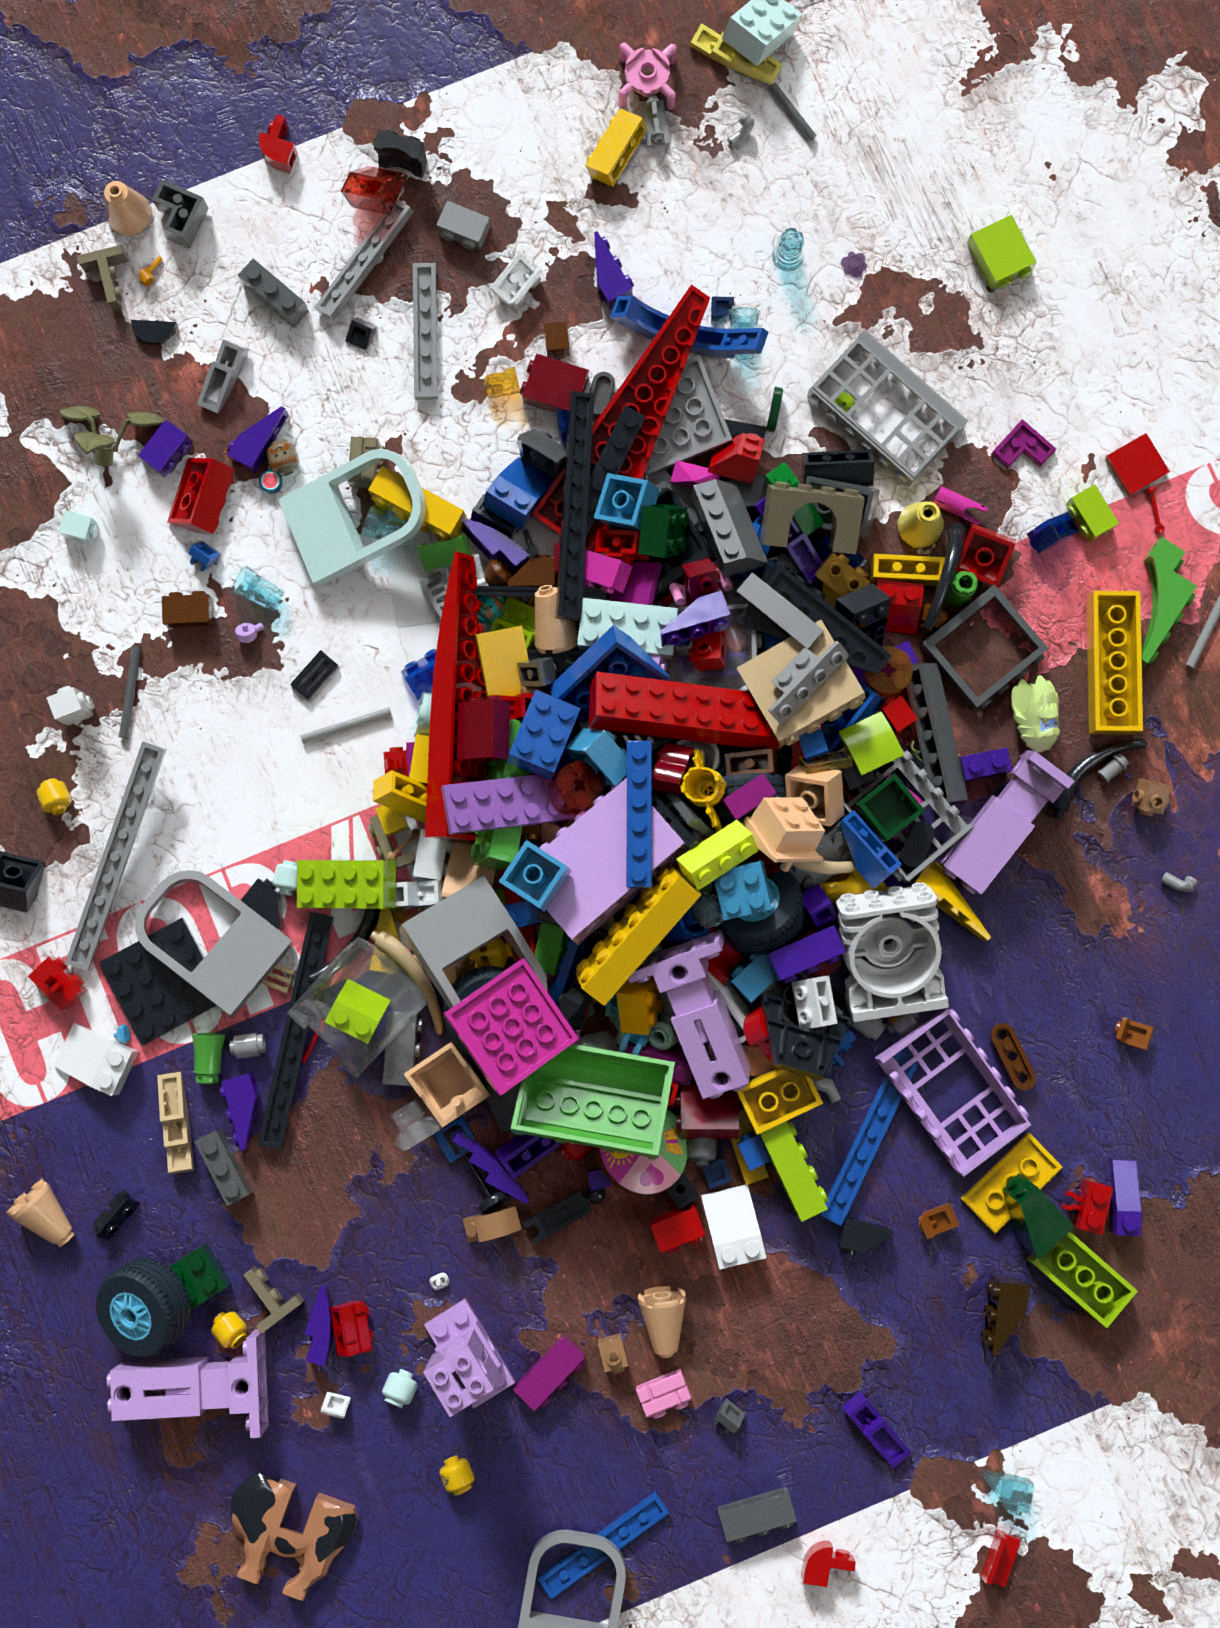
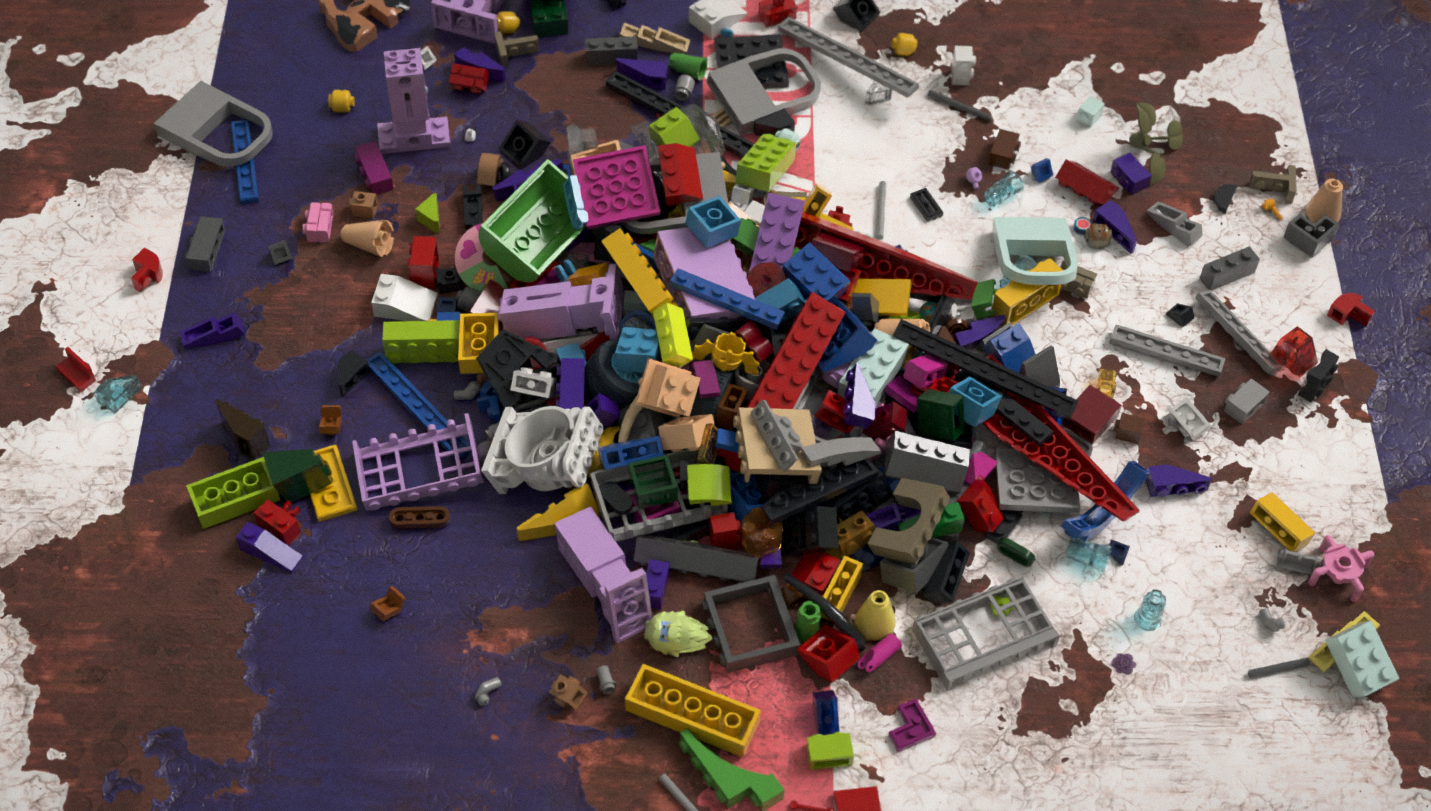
camera: 110 degrees right, 30 degrees down
lime brick [967,214,1037,290] -> none
black animal [1050,739,1147,820] -> none
none -> lime slope [415,193,440,233]
none -> black slope [499,119,551,169]
none -> dark azure hinge [563,175,588,230]
none -> red slope [658,143,703,206]

